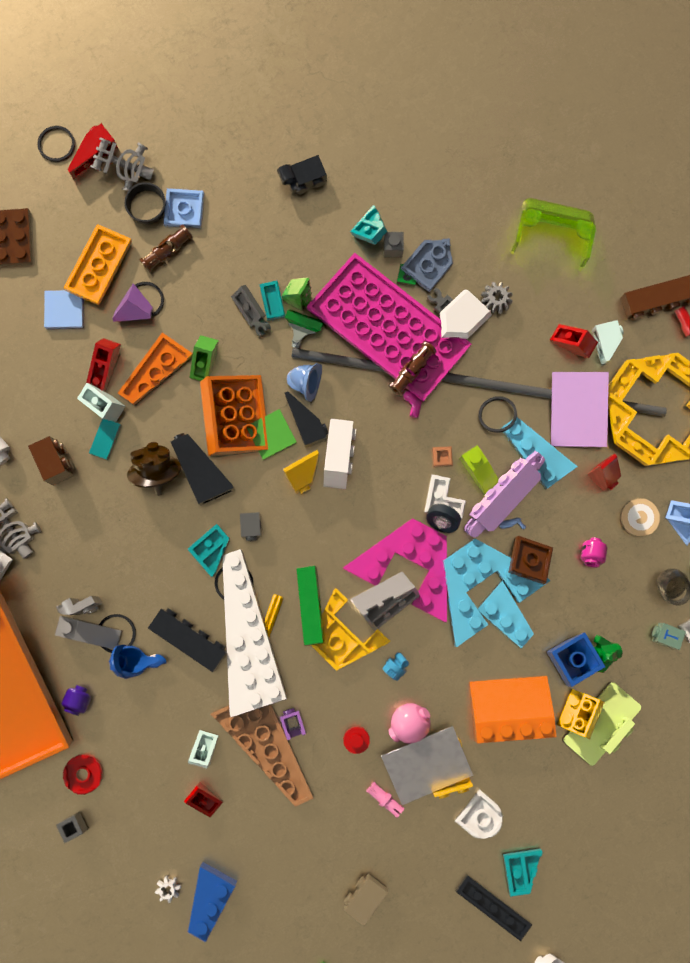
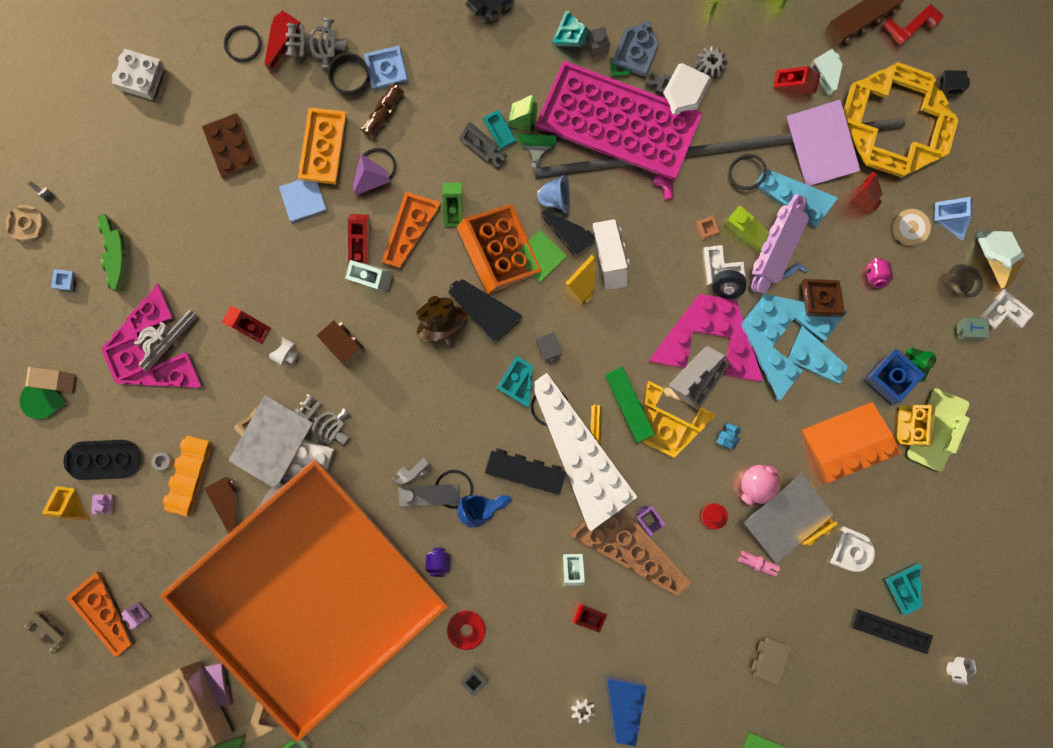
camera: 15 degrees left, 0 degrees up
teal tile [89,419,121,460] -> none
reddish brown piece [388,341,437,396] -> none

